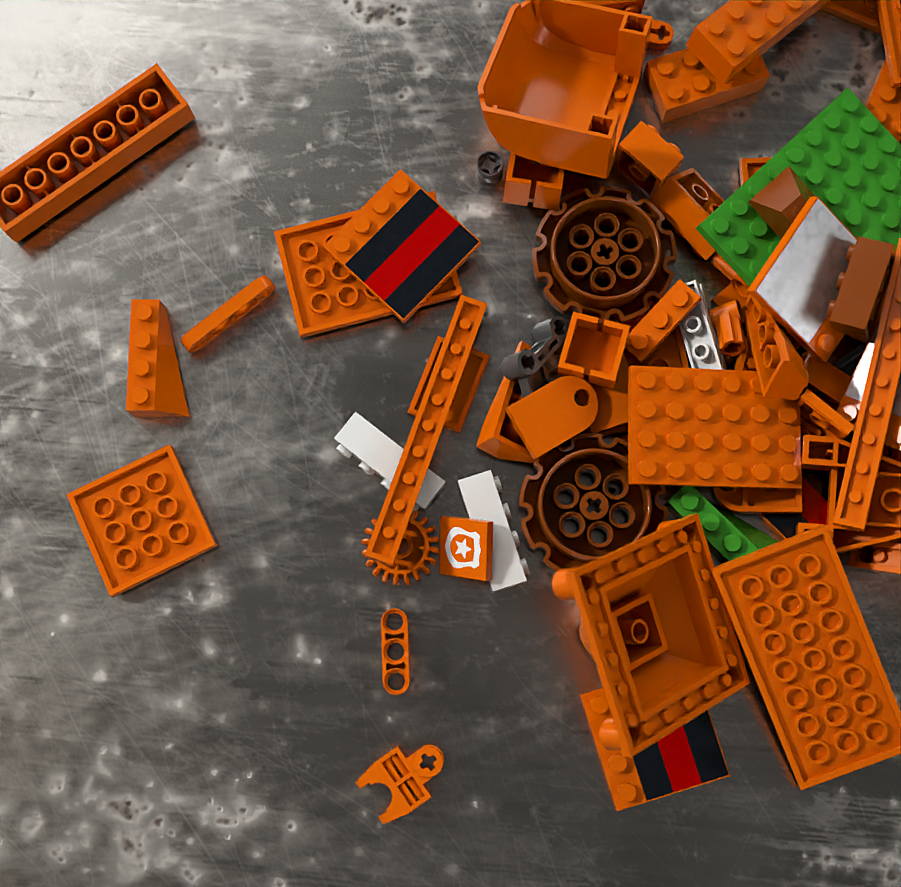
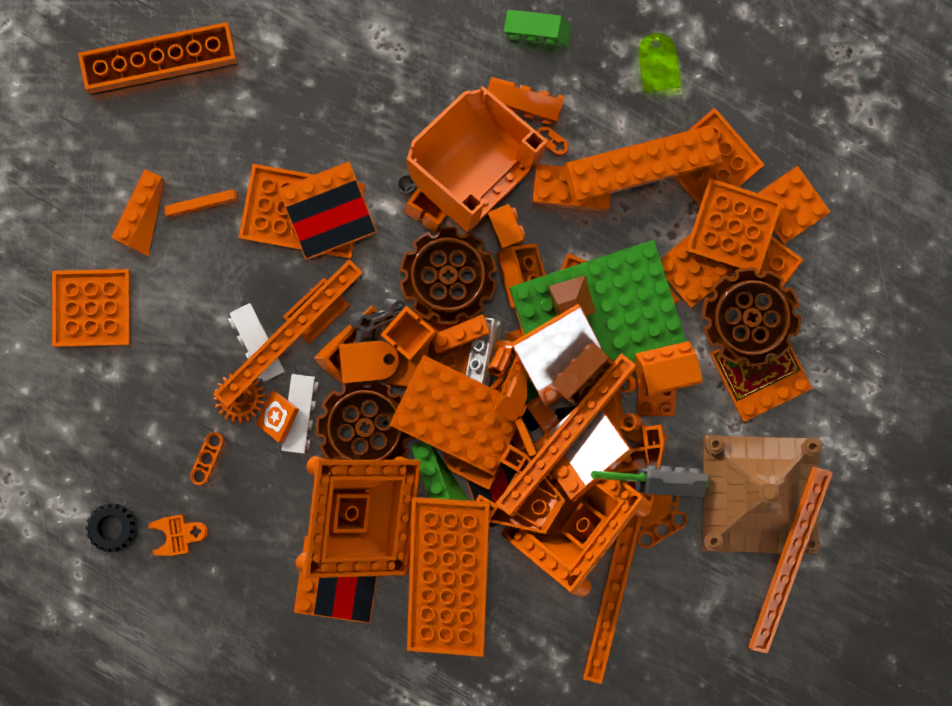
camera: 20 degrees right, 5 degrees up
none -> black tyre [86,504,138,552]

